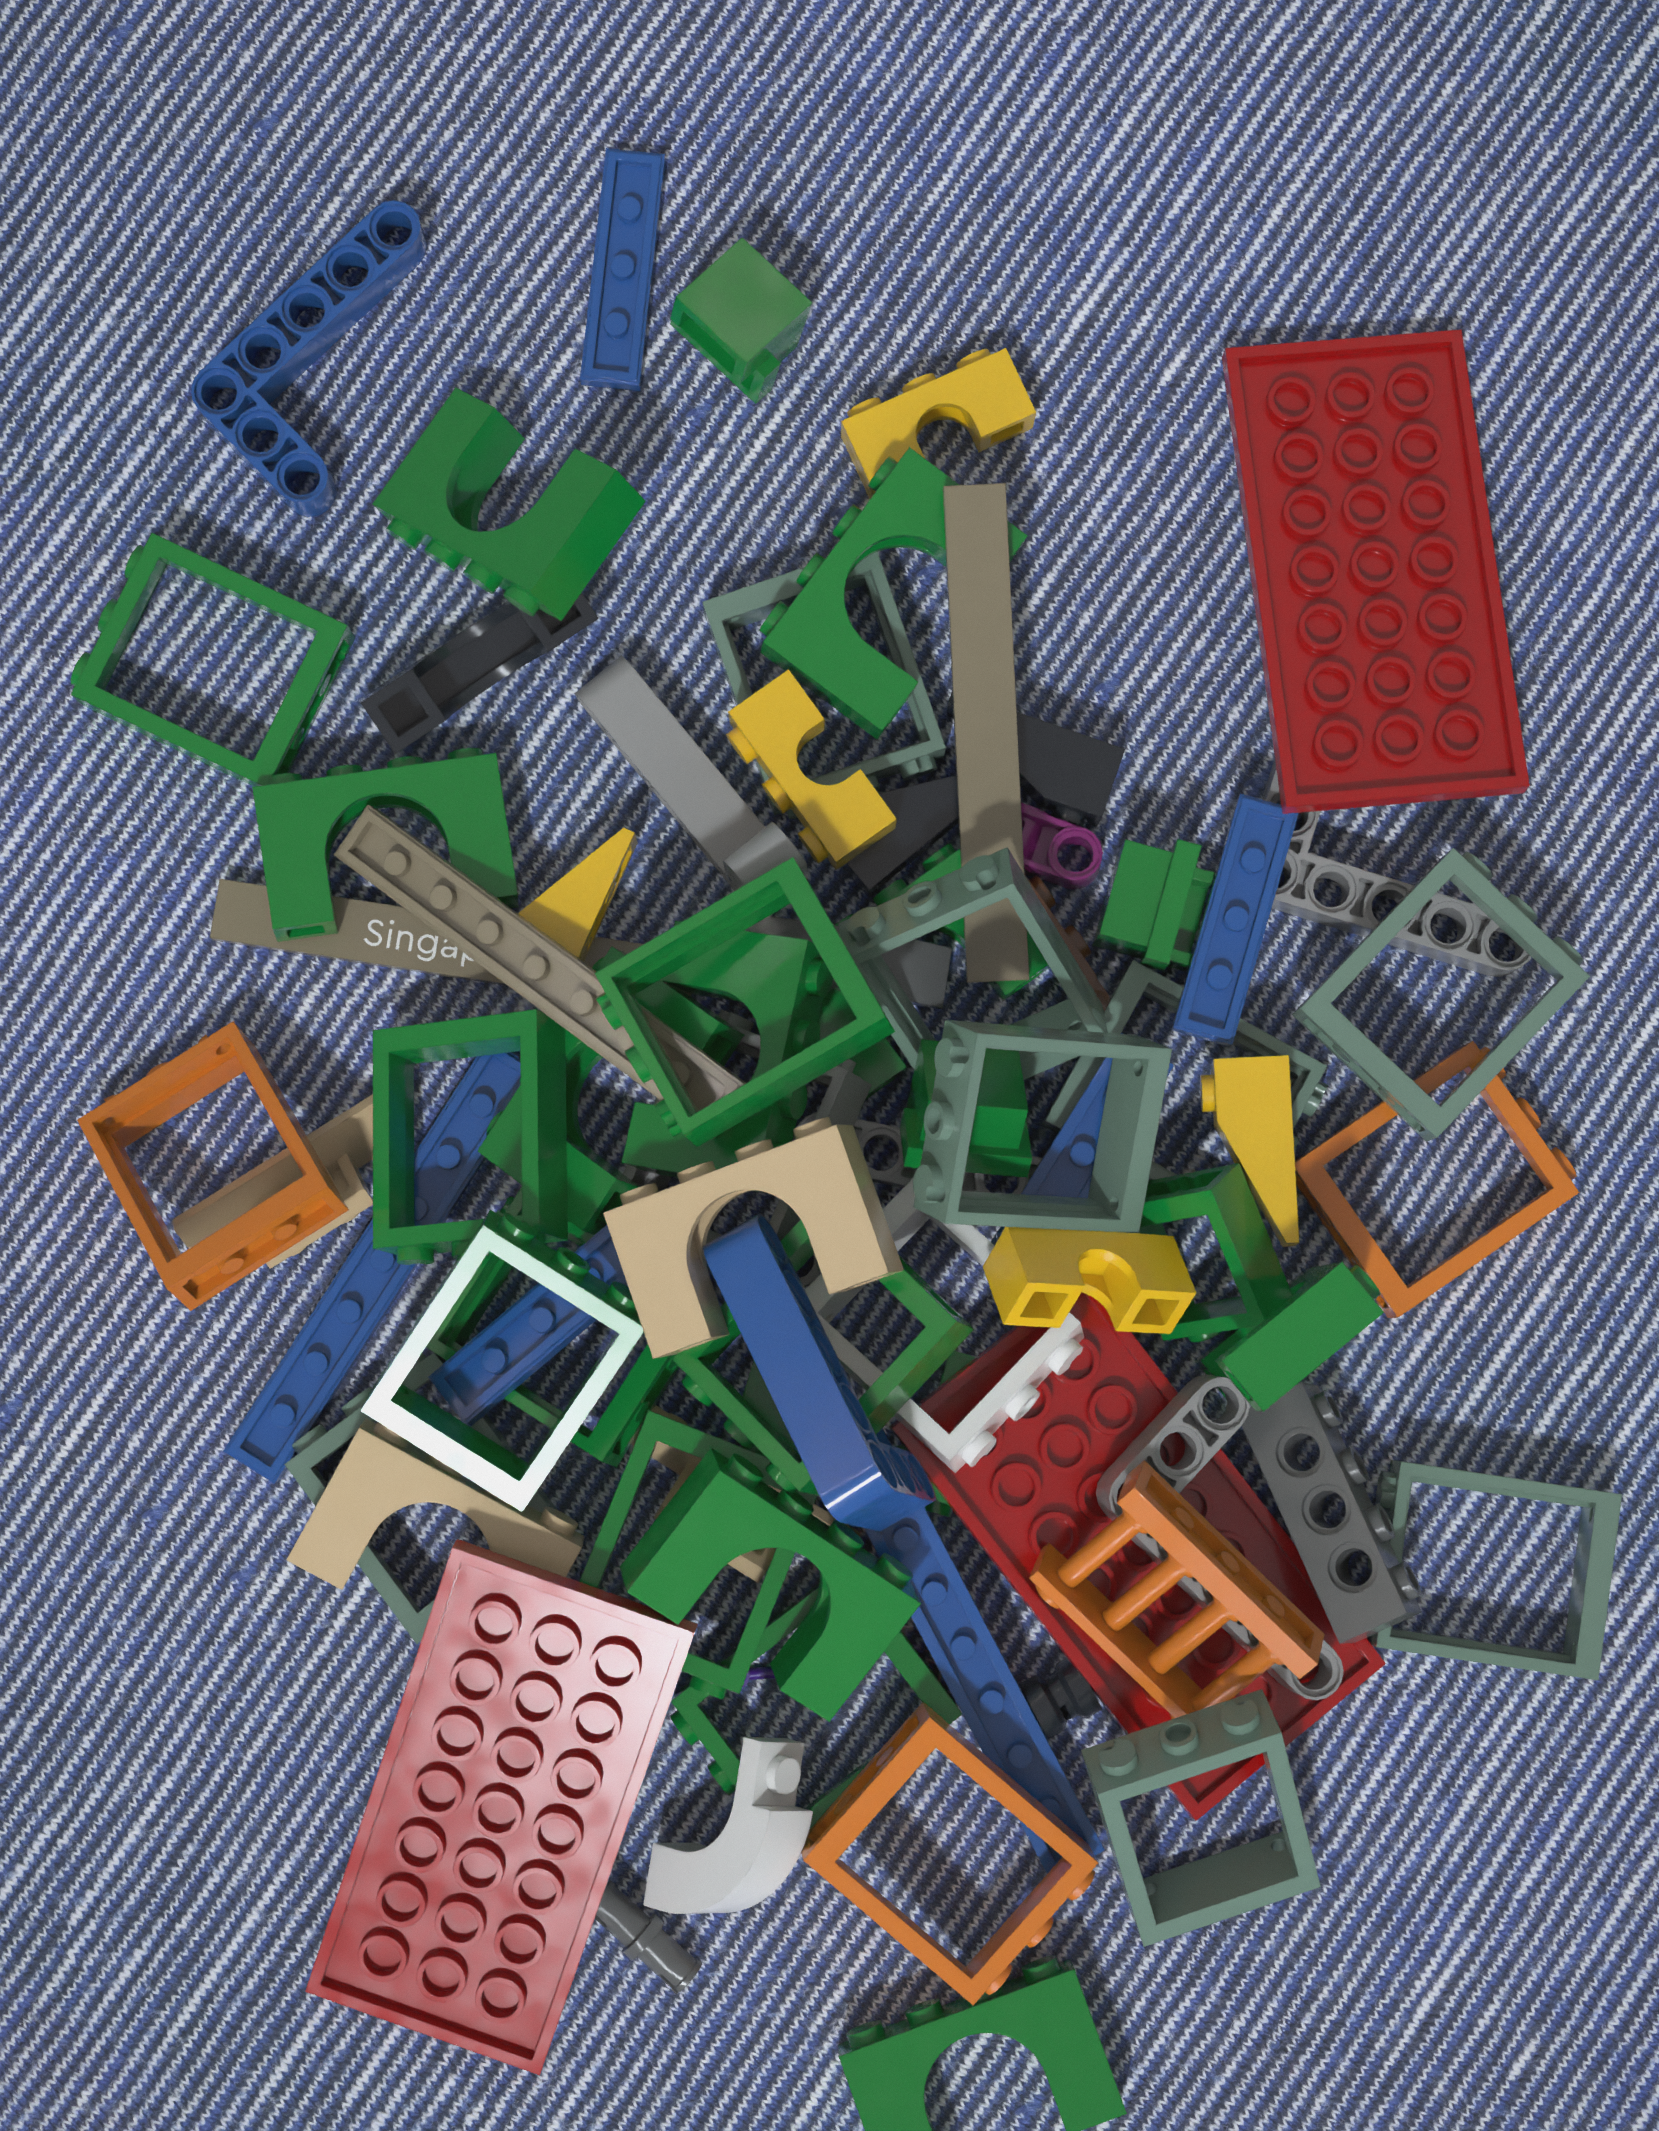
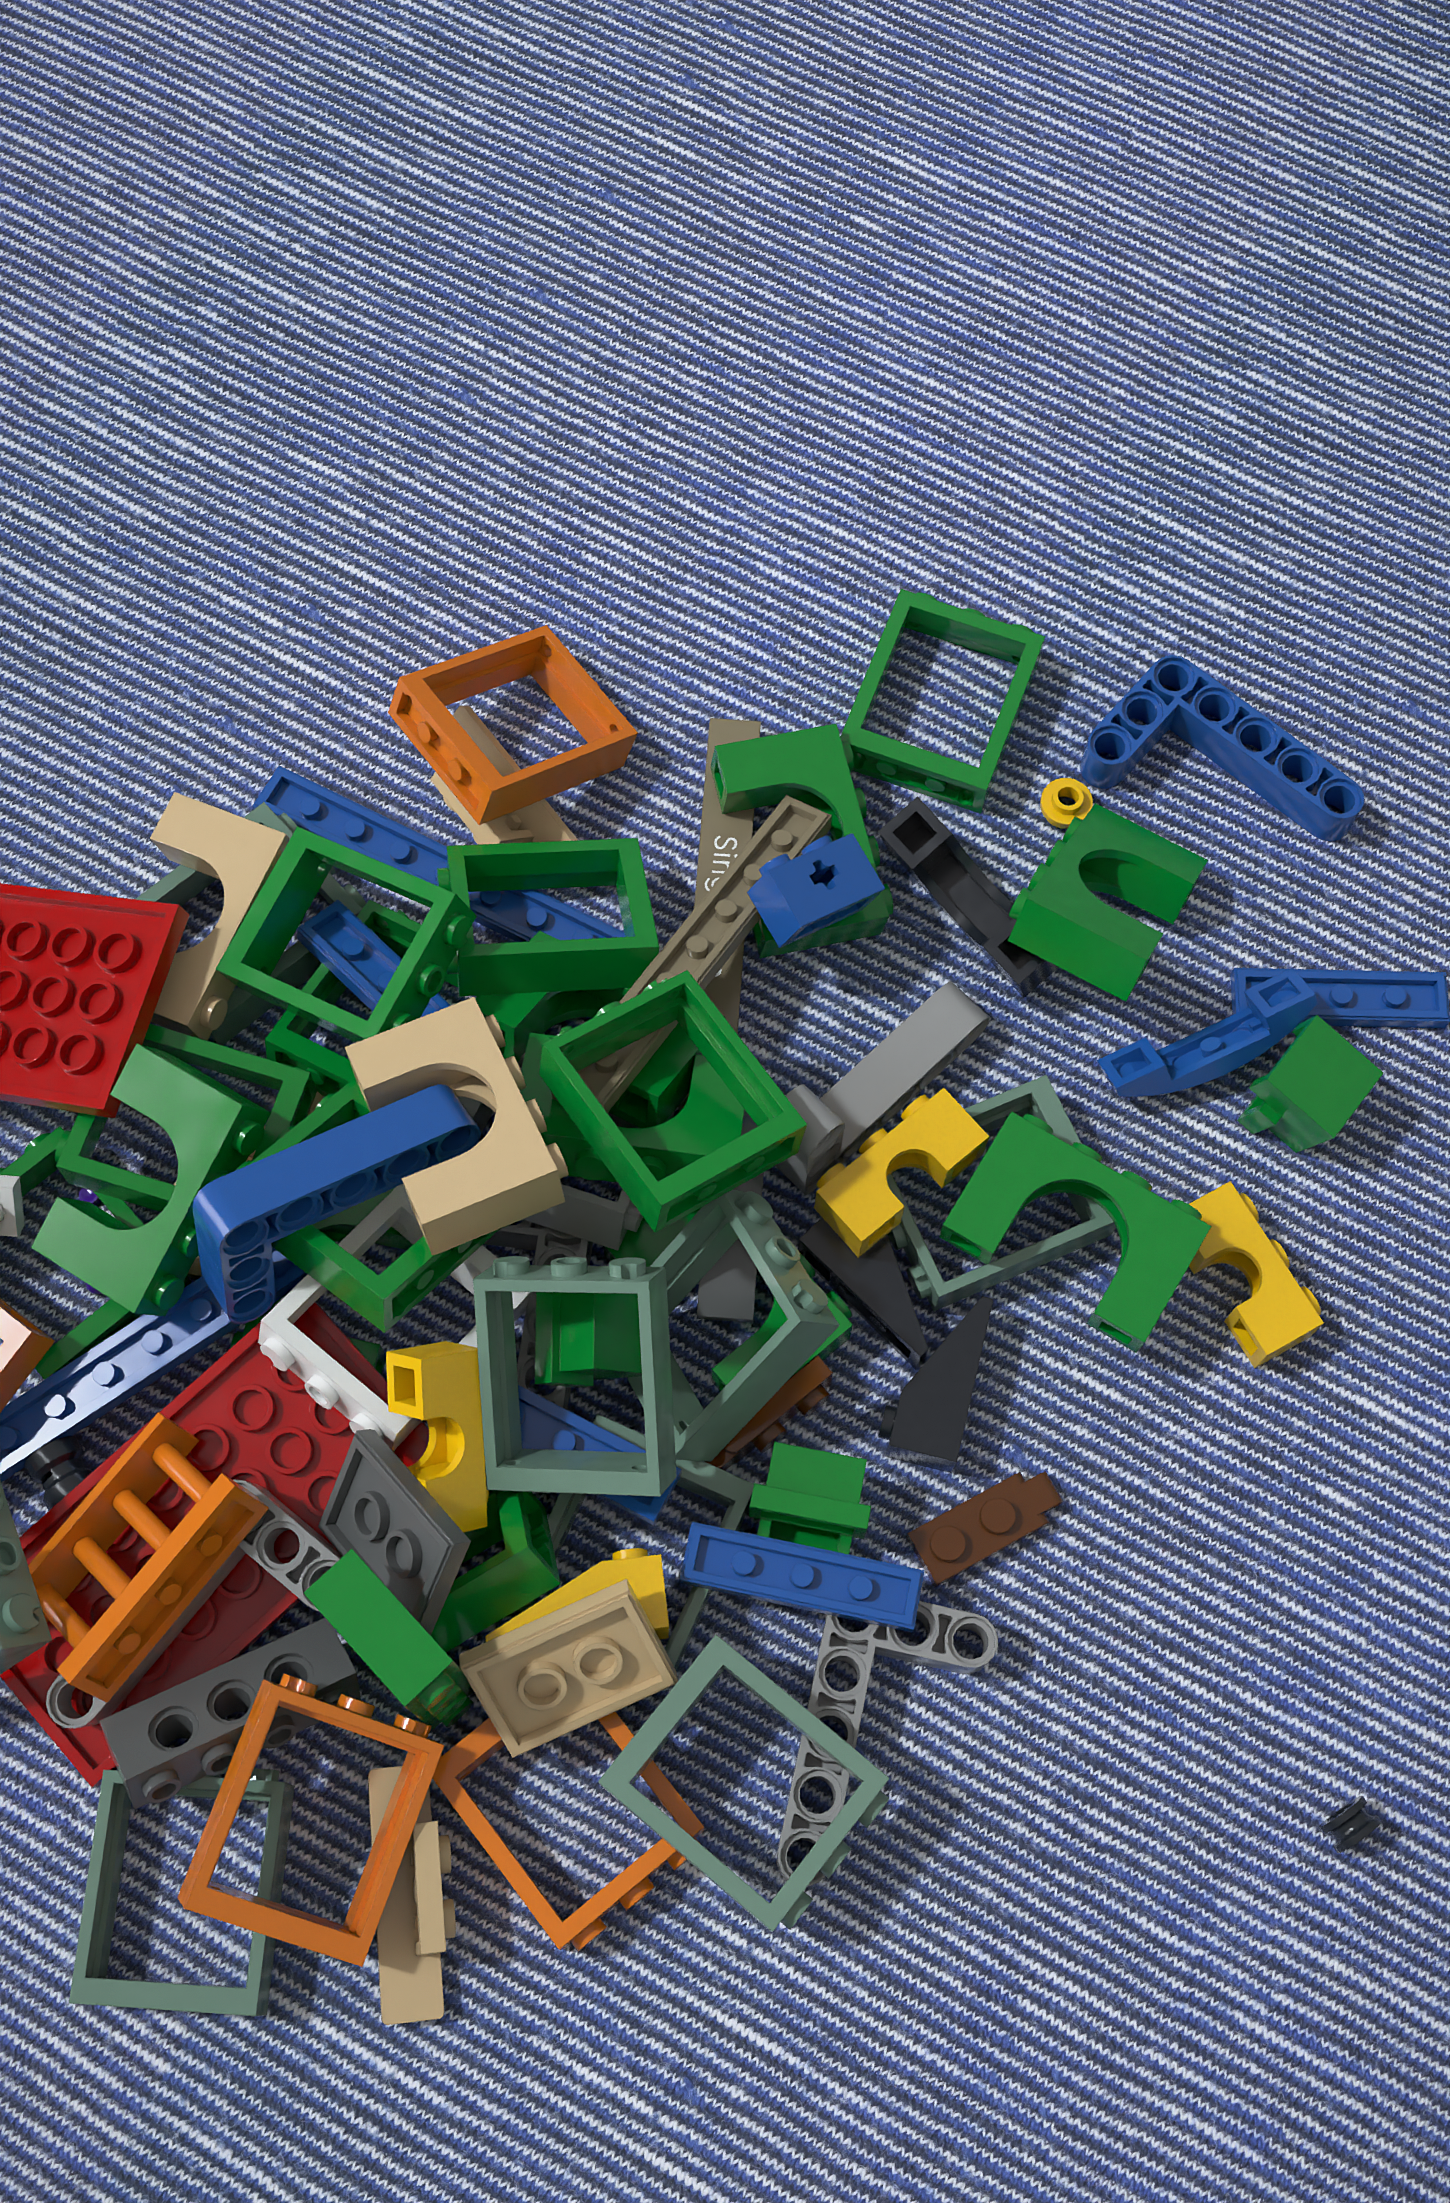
camera: 85 degrees right, 15 degrees down
yellow slope [496,827,638,980] -> none
dark tan tile [943,483,1029,983] -> none
magenta piece [1021,803,1103,890] -> none
red plate [1222,329,1530,814] -> none
none -> orange window [177,1673,444,1967]
none -> dark grey tile [318,1429,471,1636]
none -> tan bracket [368,1766,456,2025]
none -> tan tile [459,1579,678,1758]
none -> blue brick [747,833,885,948]
none -> reddish brown hinge [906,1471,1064,1588]
none -> yellow plate [1040,778,1093,829]
none -> blue slope [1097,968,1318,1097]
none -> black bush [1319,1796,1382,1853]

